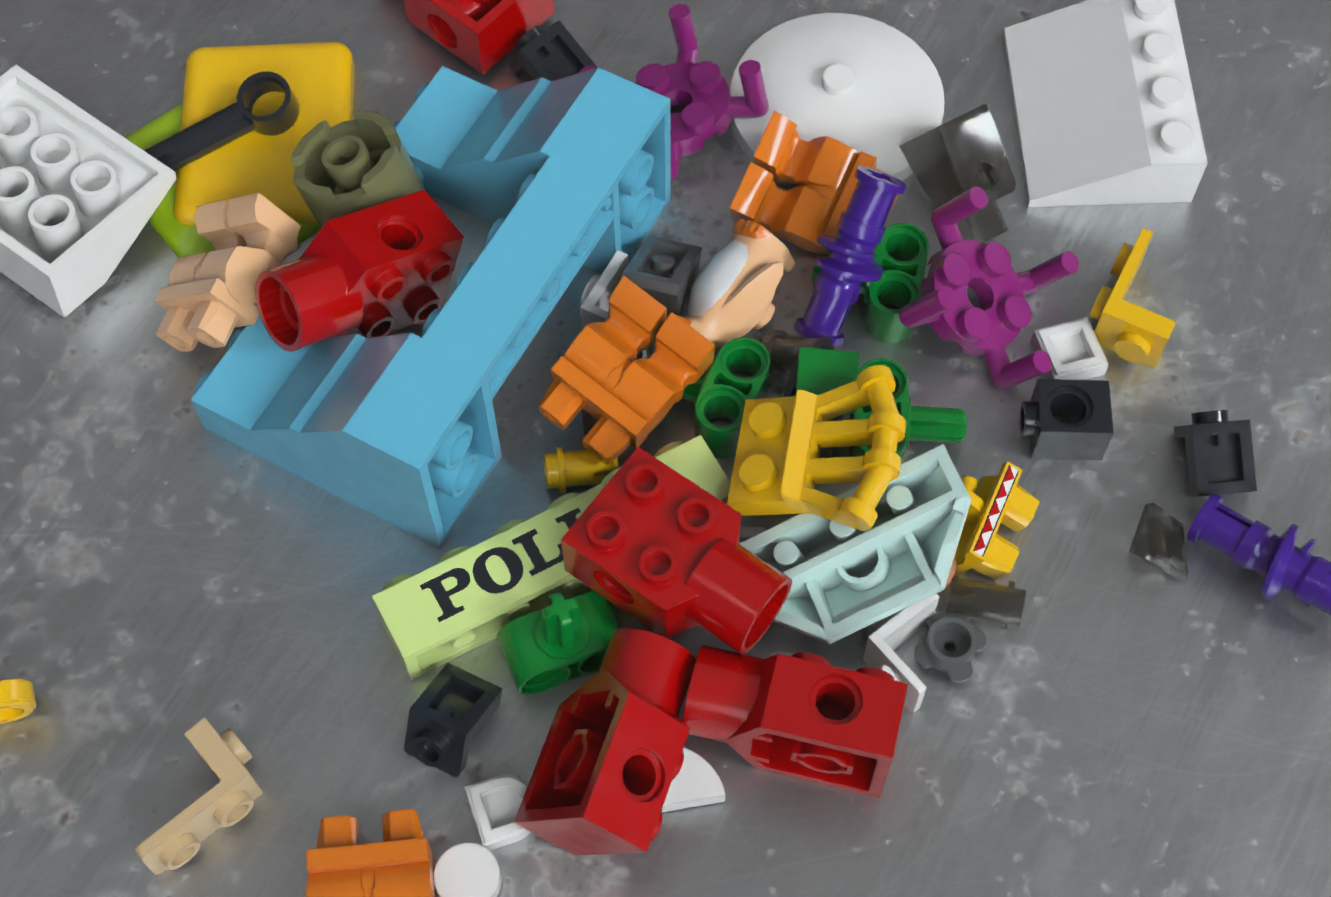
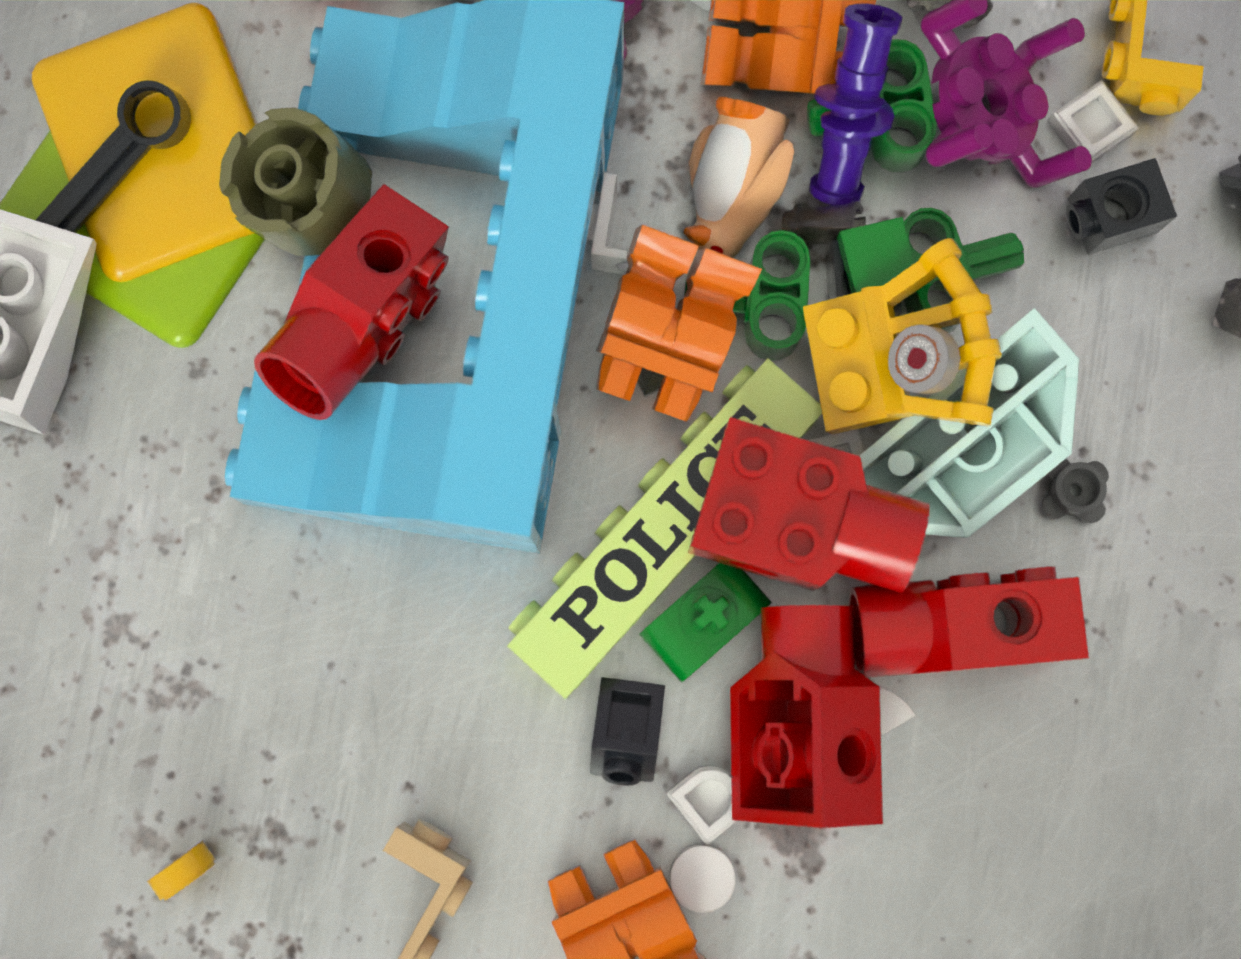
camera: 20 degrees left, 20 degrees up
light nougat hips [154,192,301,352] -> none
yellow pin [544,446,619,493] -> none
dark grey slope [622,235,702,319] -> none
white bracket [863,593,940,714] -> none
clear smoke pin [946,575,1027,630] -> none
yellow hips [954,461,1040,580] -> none
none -> light grey tile [888,325,960,394]

